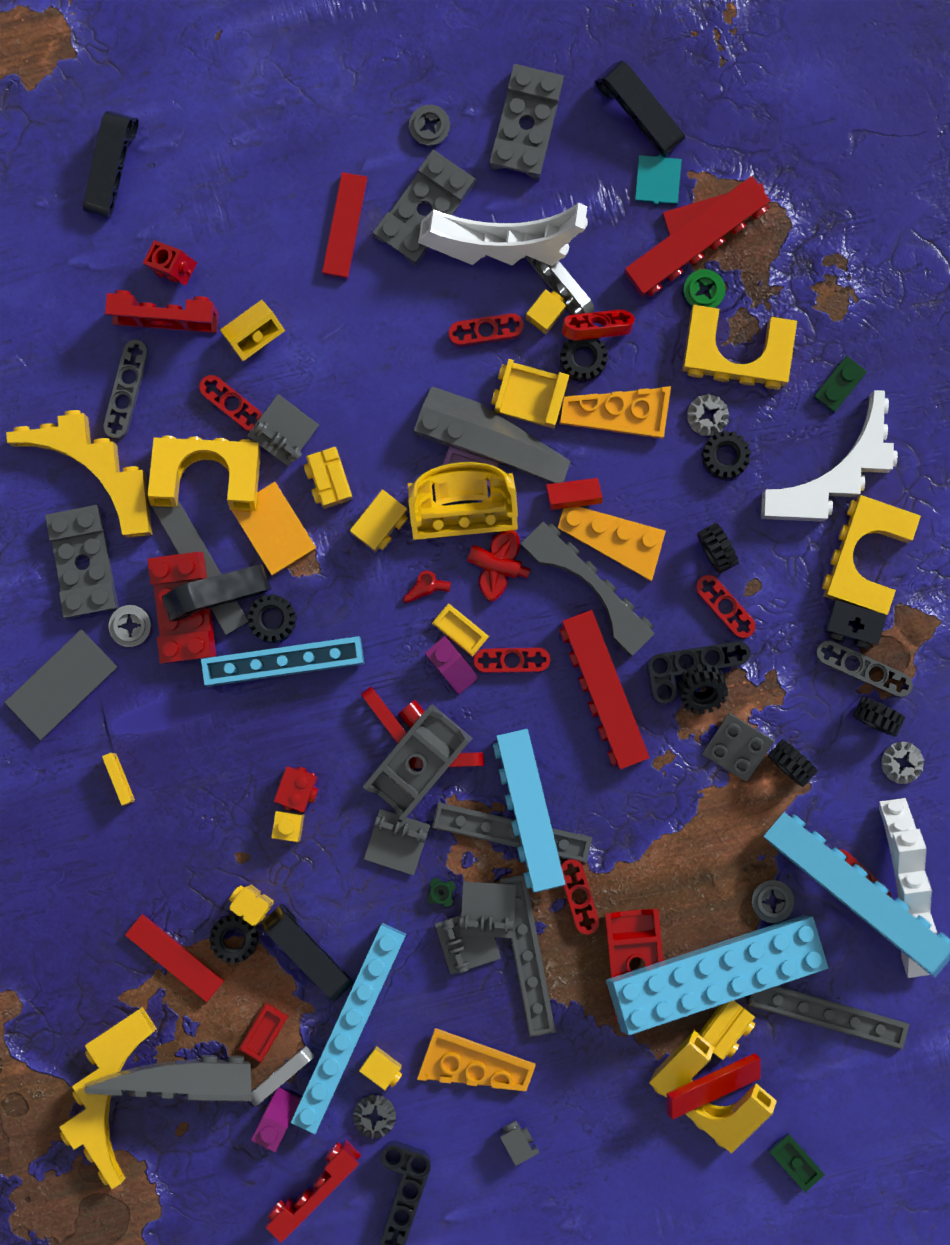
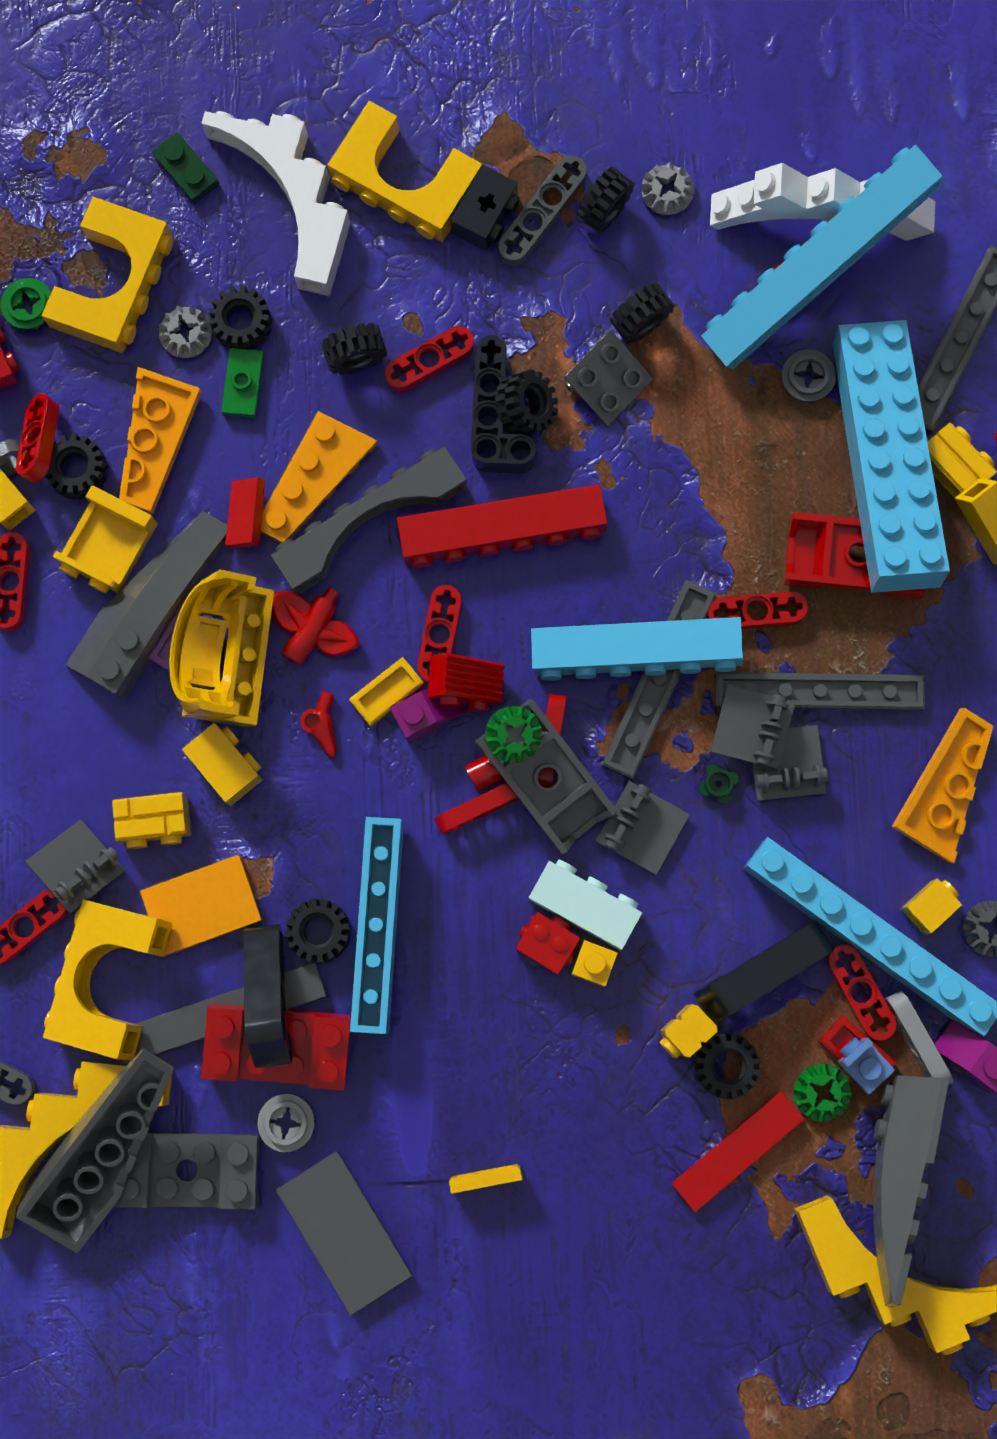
camera: 70 degrees left, 5 degrees down
none -> dark grey wedge [16,1048,174,1254]
none -> green plate [221,348,264,419]
none -> red brick [428,653,505,712]
none -> green gear [485,706,542,763]
none -> light aqua brick [529,859,642,951]
none -> green gear [794,1064,852,1122]
none -> red beam [826,945,896,1041]
none -> medium blue bracket [837,1037,895,1095]

